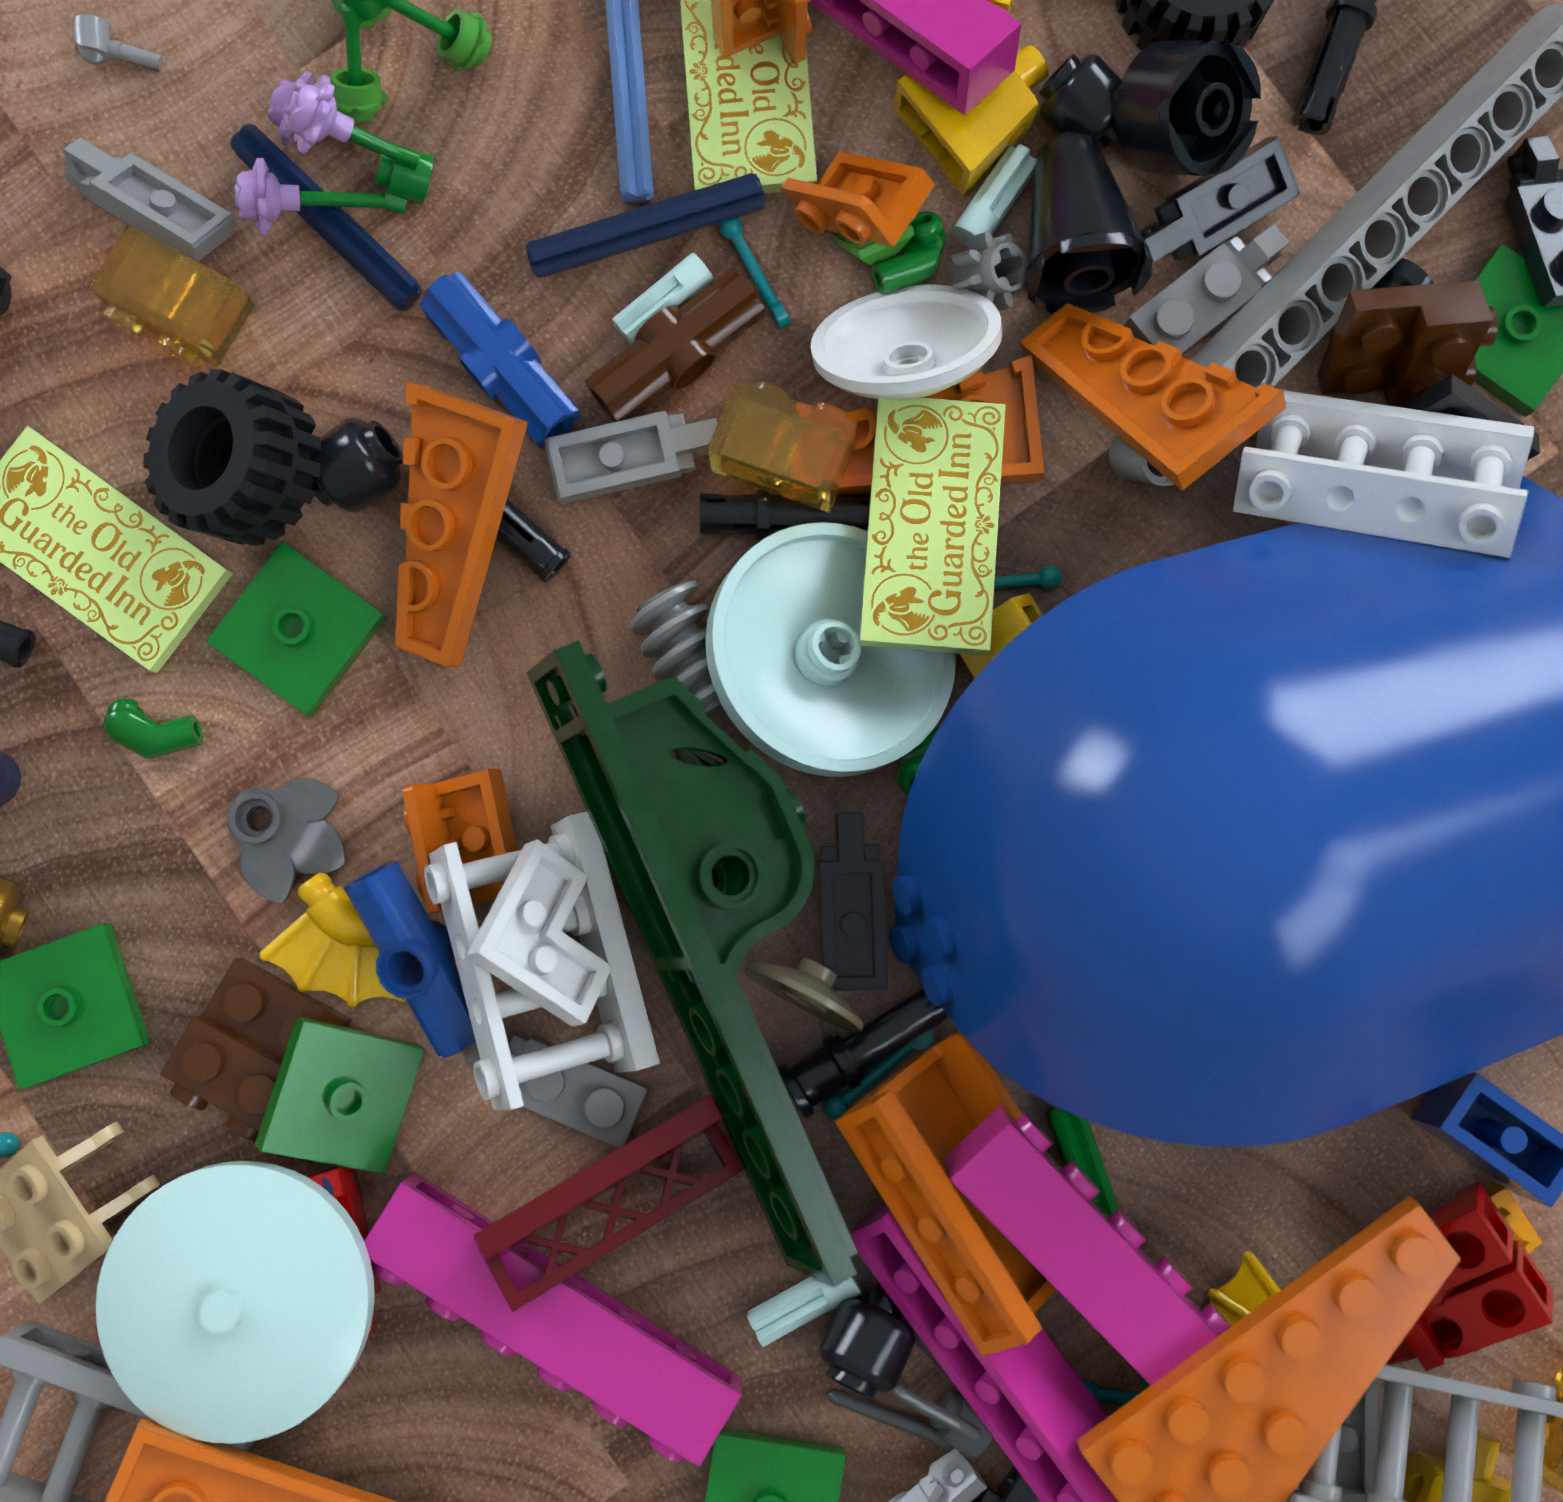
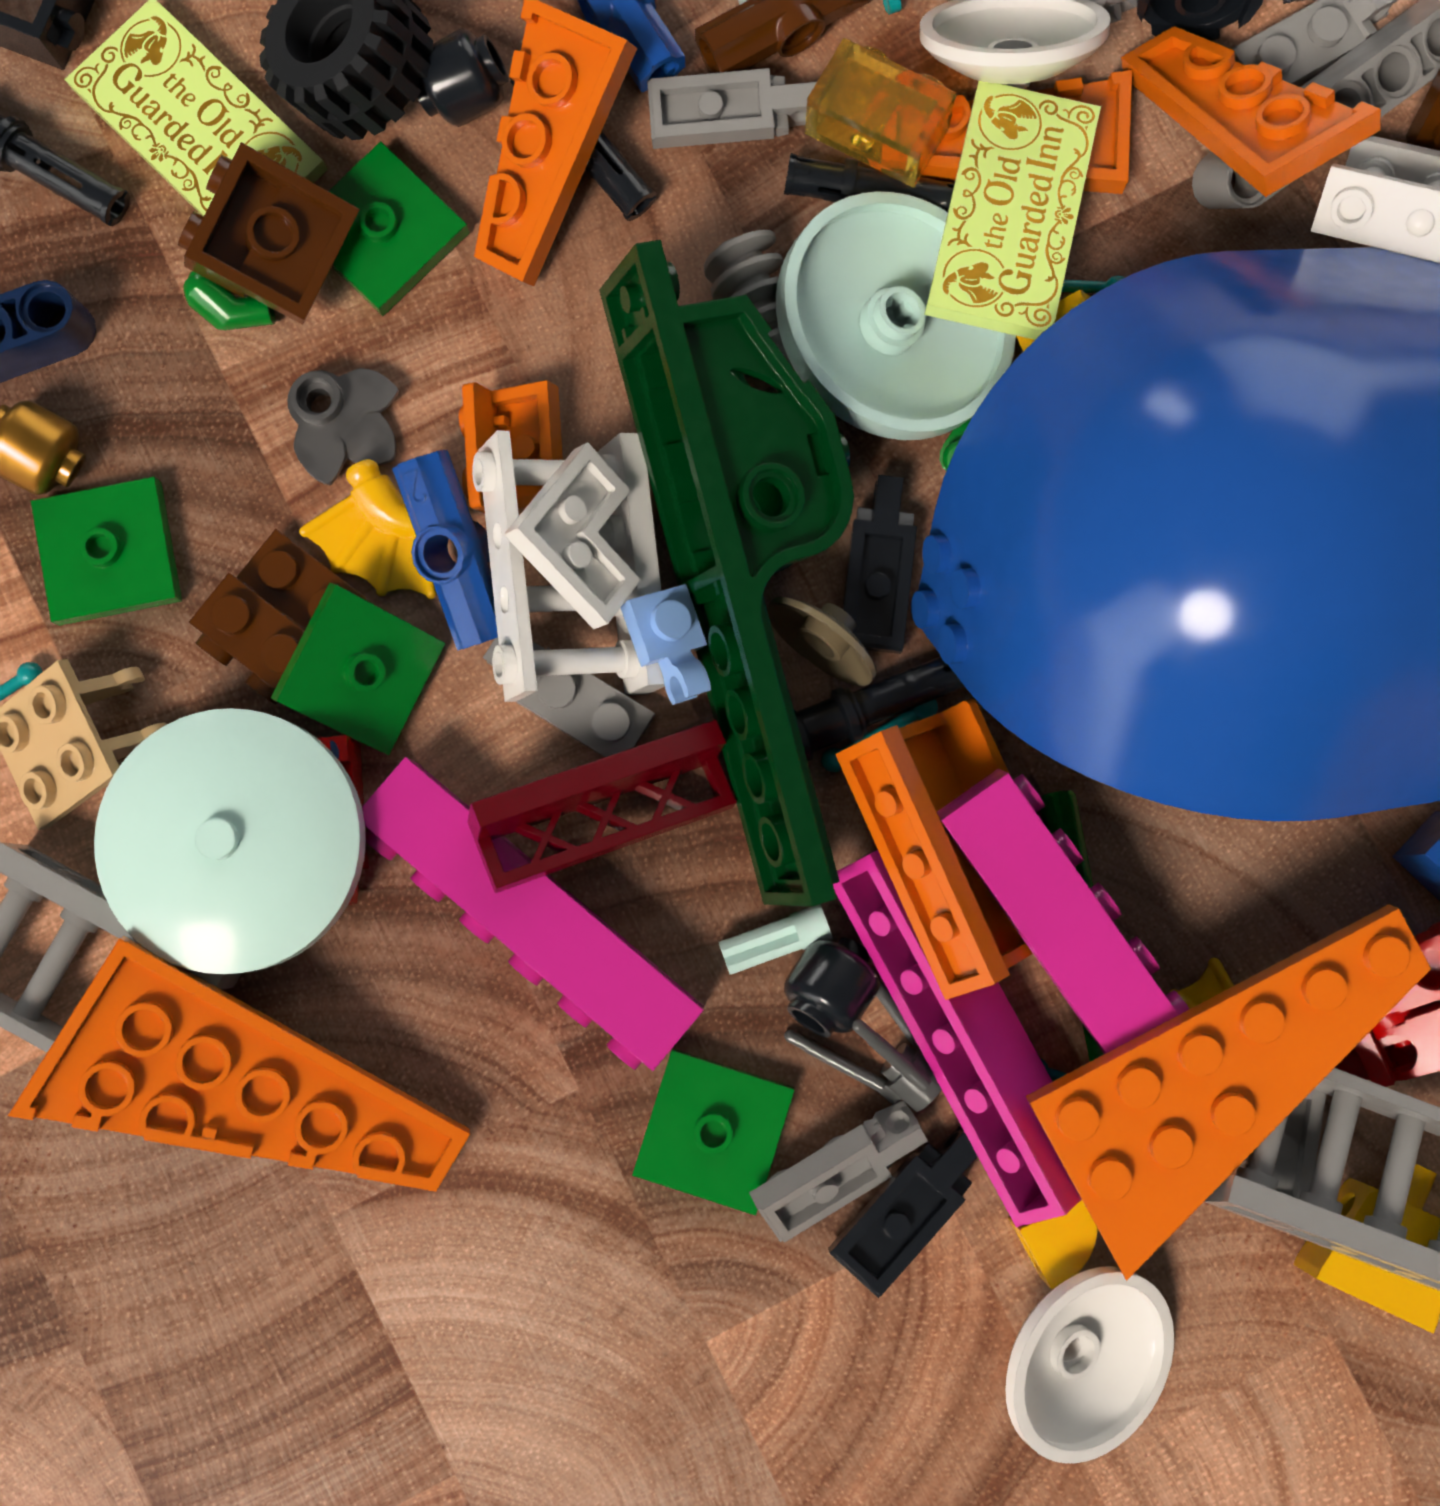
camera: 10 degrees right, 0 degrees up
none -> reddish brown plate [178,142,360,325]
none -> light blue plate [620,584,711,705]

